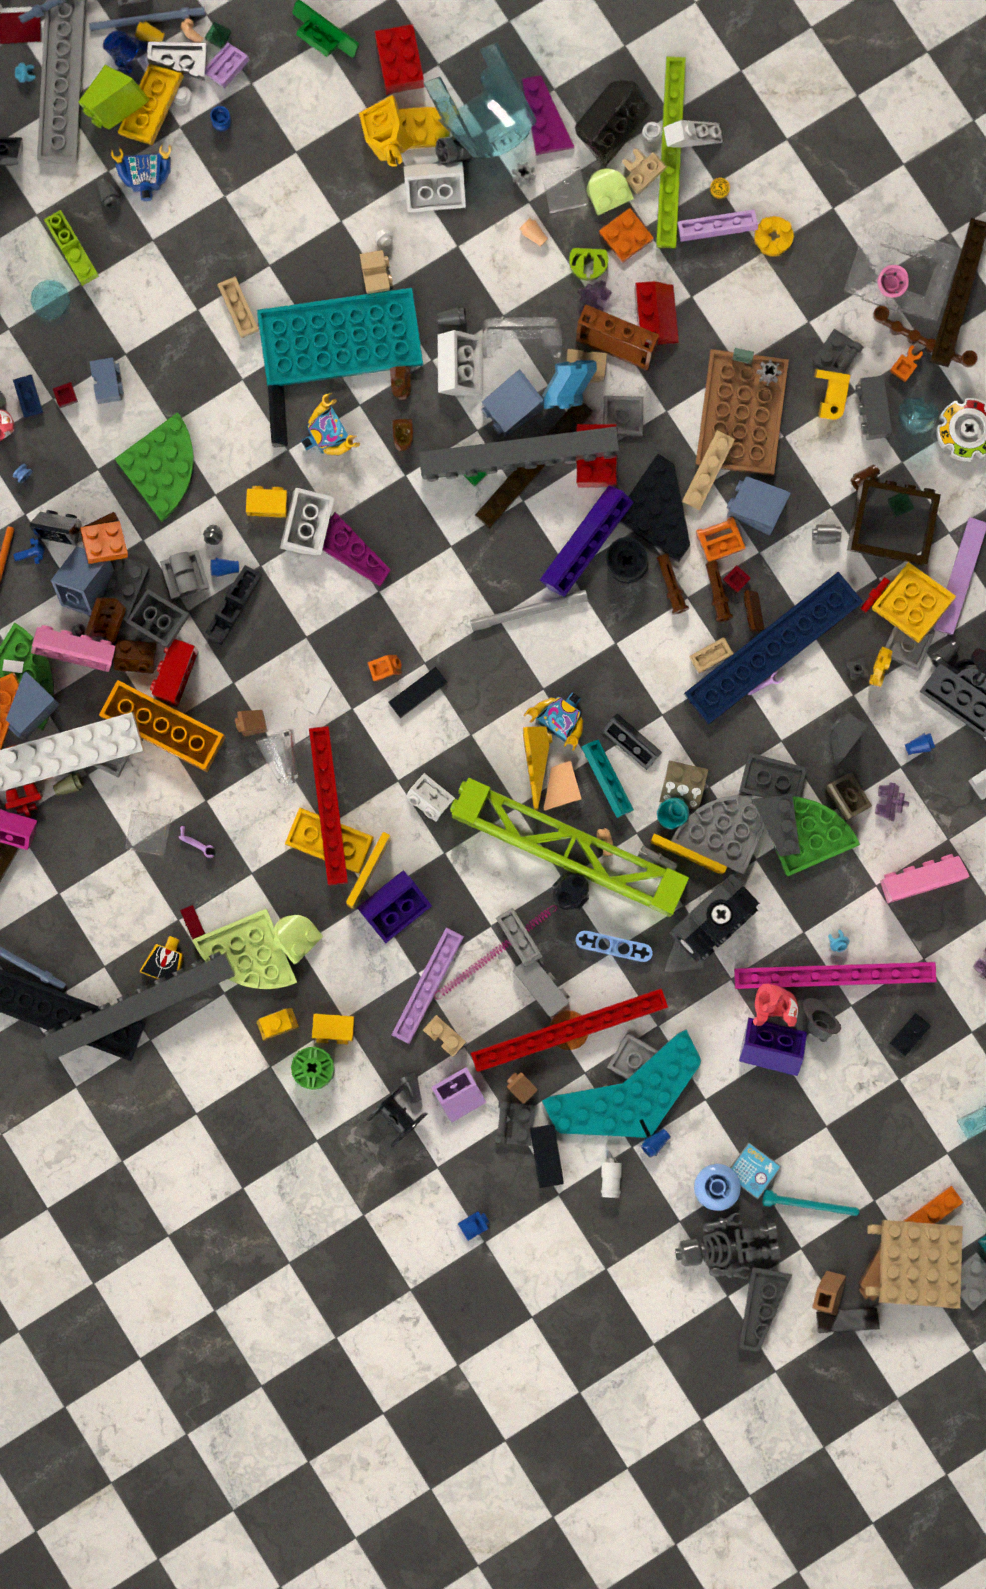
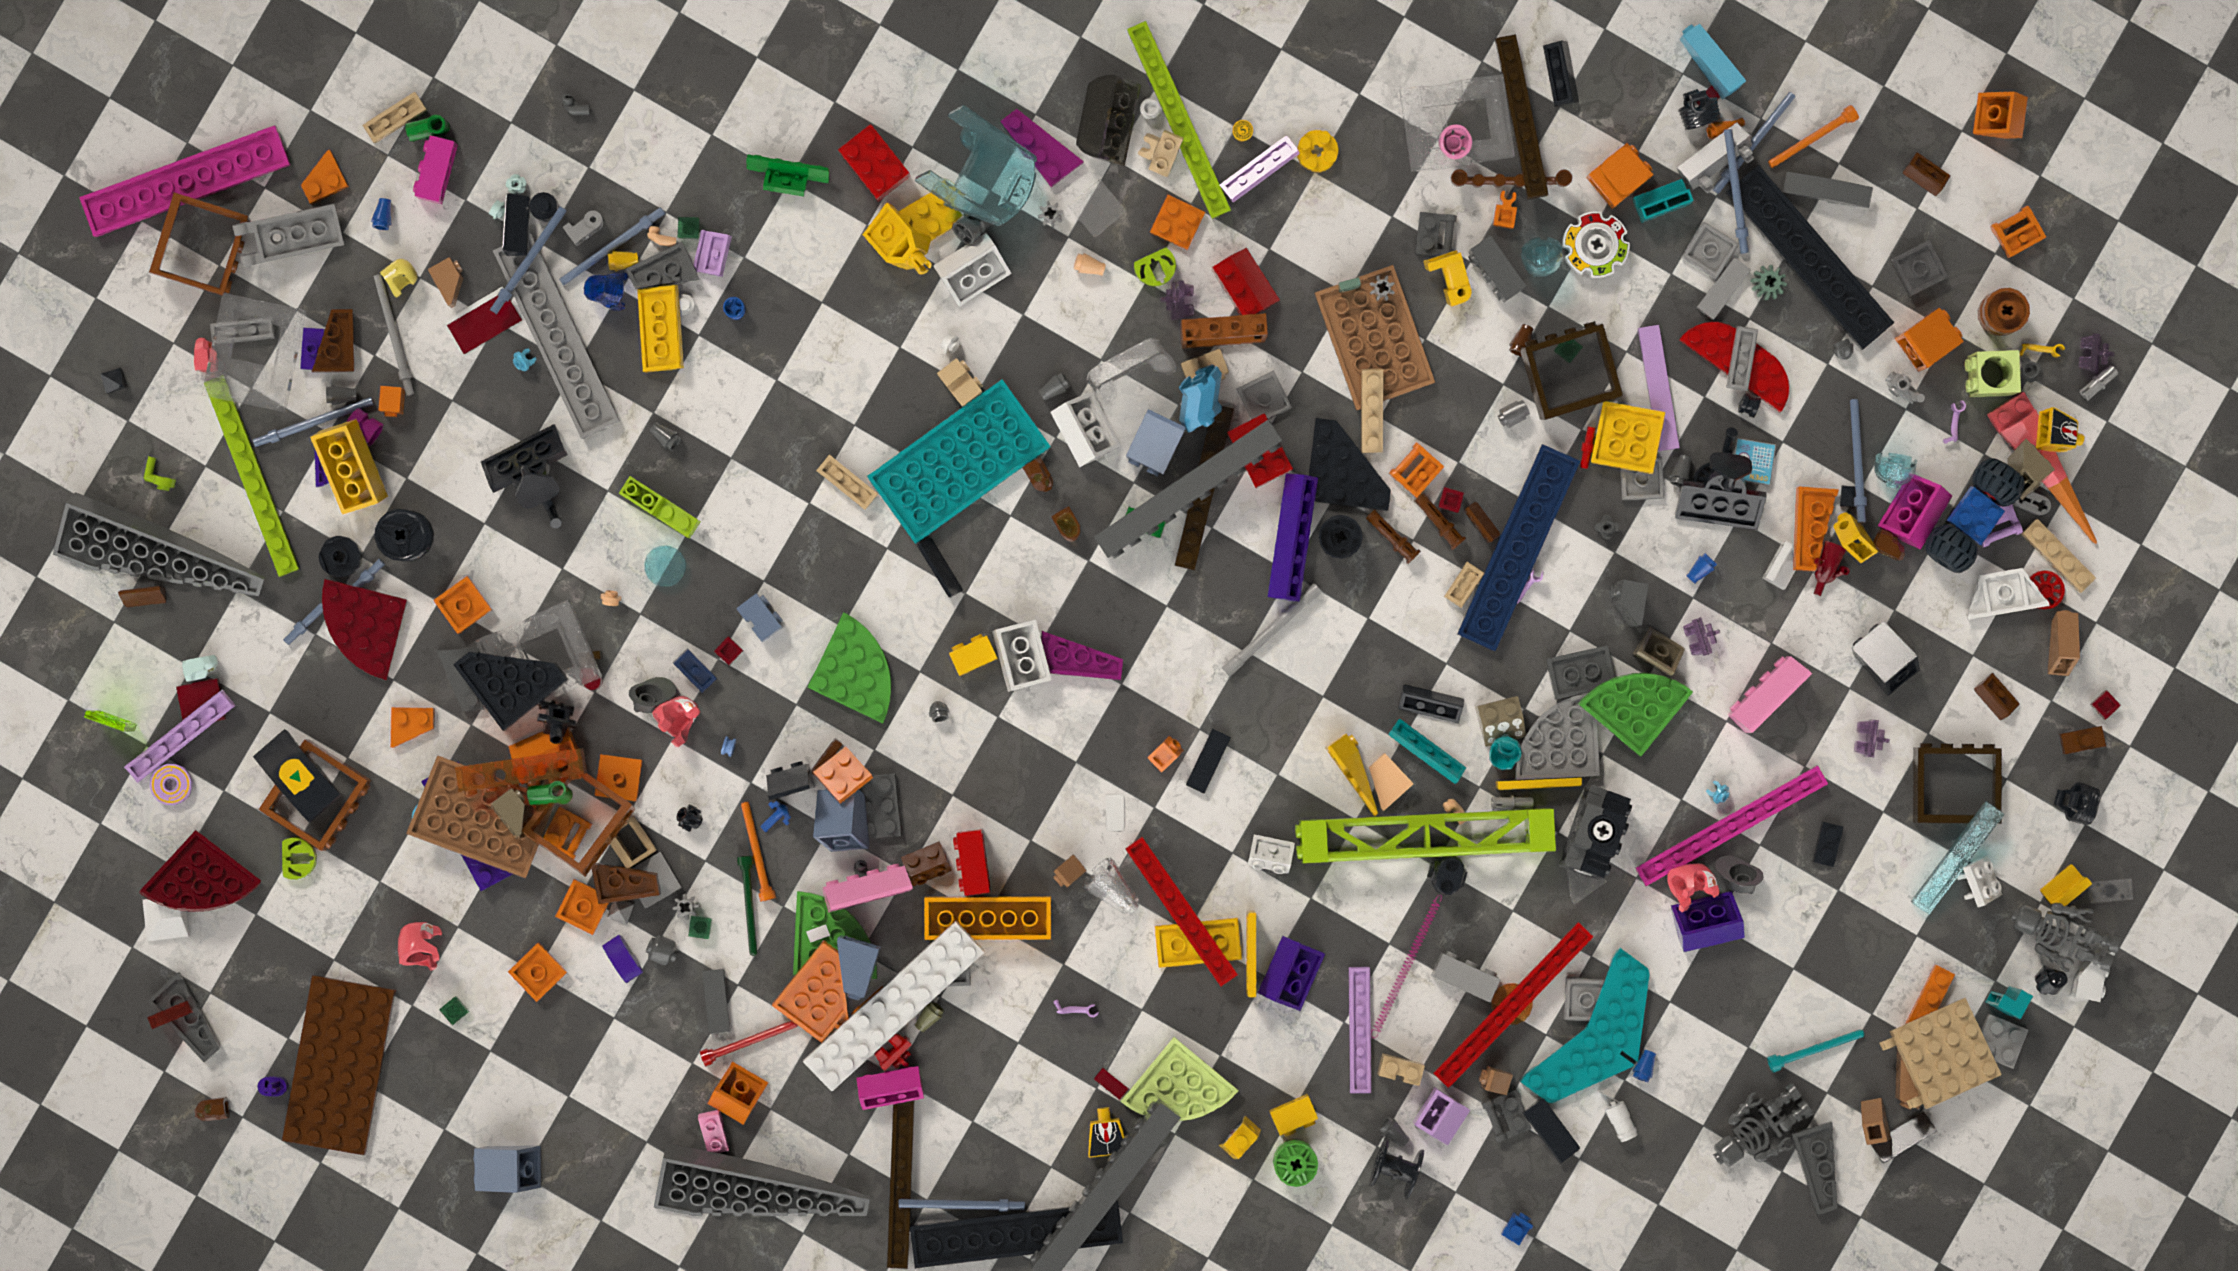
camera: 25 degrees left, 5 degrees up
lime slope [78,65,150,130] -> none
reddish brown bracket [85,598,126,642] -> none
torso [111,144,172,201] -> none
clear plate [125,810,172,856] -> none
dark grey slope [126,589,190,648] -> none
light grey plate [160,550,210,600] -> none
black slope [204,565,262,645] -> none
blue cone [210,558,239,577] -> none
yellowish green slope [273,915,323,964] -> none
torso [301,393,360,456] -> none
light grey tile [496,908,542,967] -> none
torso [524,692,583,751] -> none
light blue beam [576,931,652,962] -> none
yellowish green slope [587,168,634,215] -> none
white slope [664,120,722,147] -> none
light blue hat [694,1164,741,1211] -> none
sand blue slope [726,476,791,536] -> none
medium azure tile [730,1142,782,1199] -> none
dark grey wing [751,793,800,856] -> none
yellow plate [869,646,893,687] -> none

